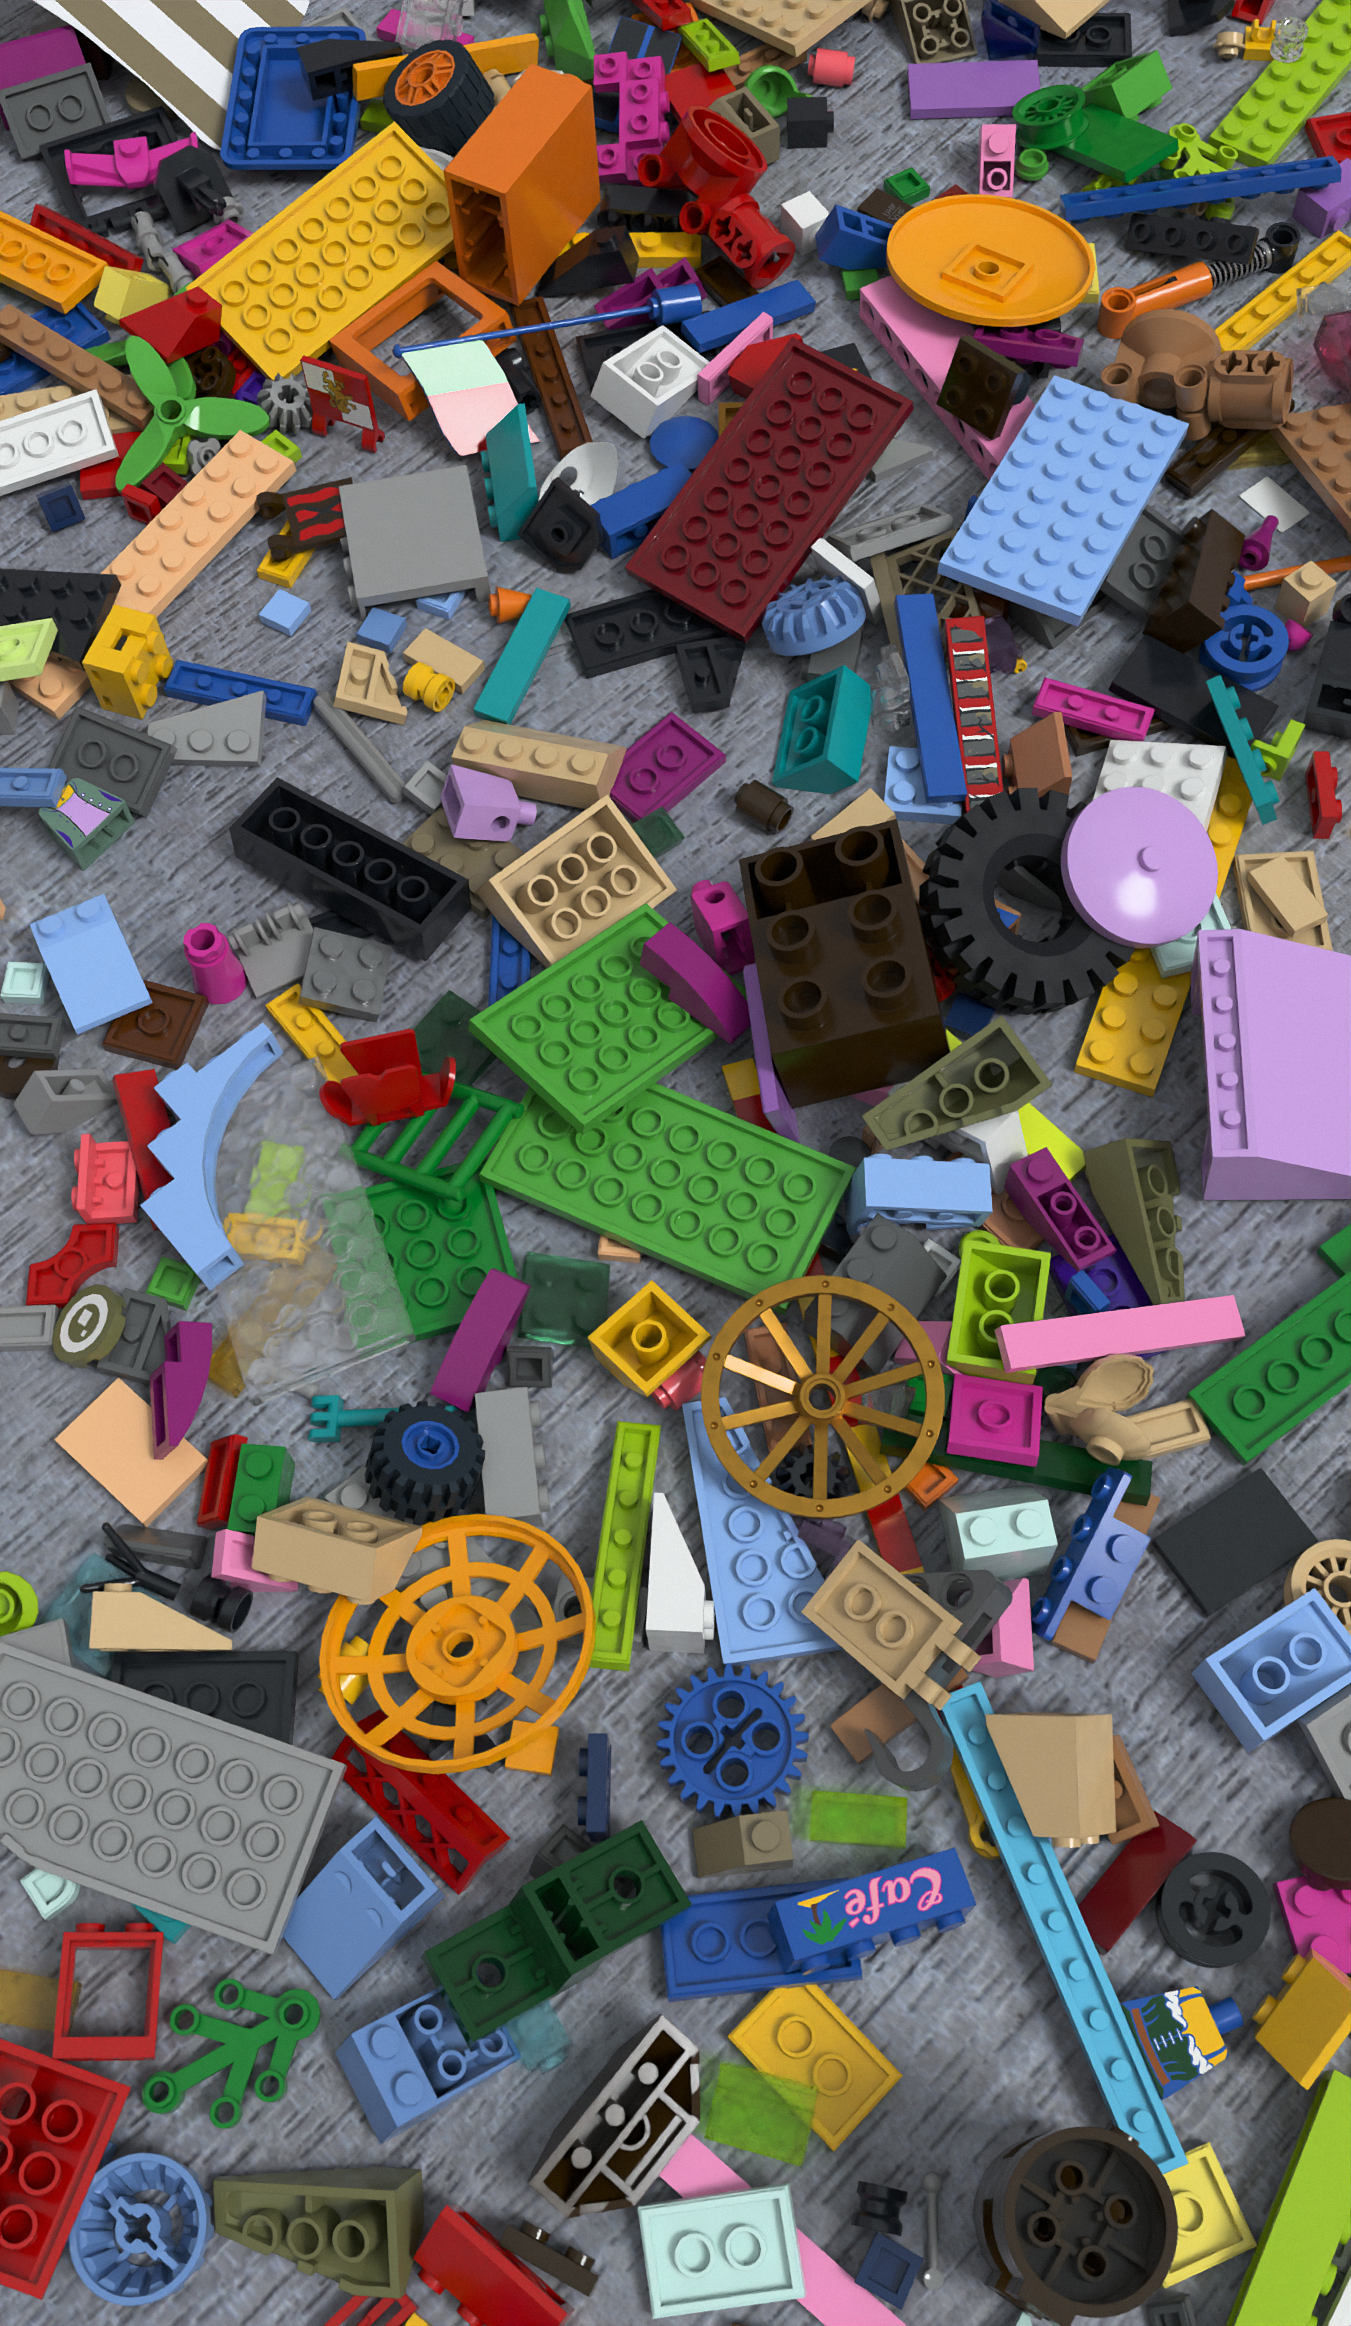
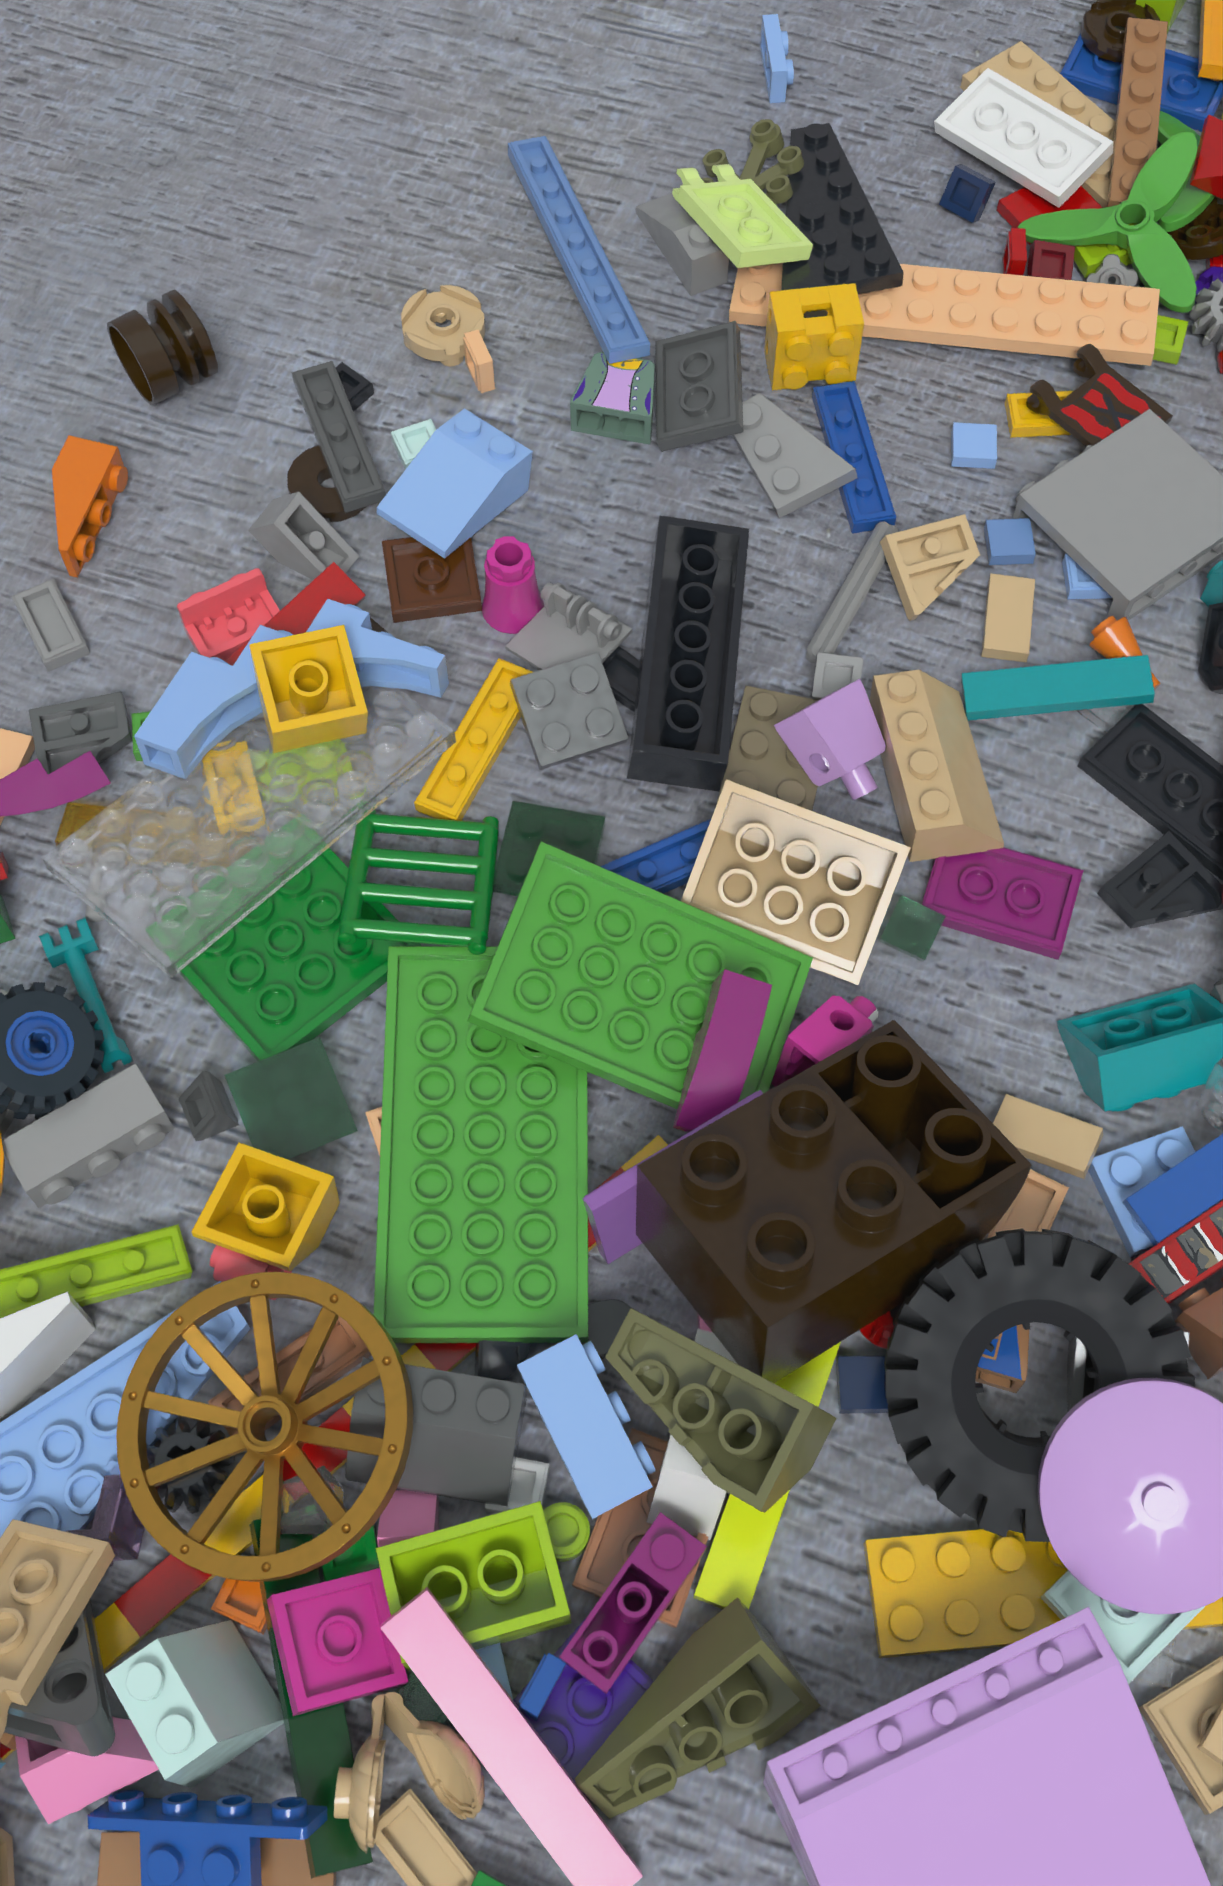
camera: 60 degrees right, 0 degrees up
red tile [26,1222,119,1309] -> none
olive tile [52,1284,126,1369] -> none
red piece [319,1029,456,1126] -> none
yellow wheel [403,662,455,712] -> none
magenta slope [429,1268,531,1412] -> none
dark brown brick [734,780,794,834] -> none
none -> yellow slope [249,625,368,753]

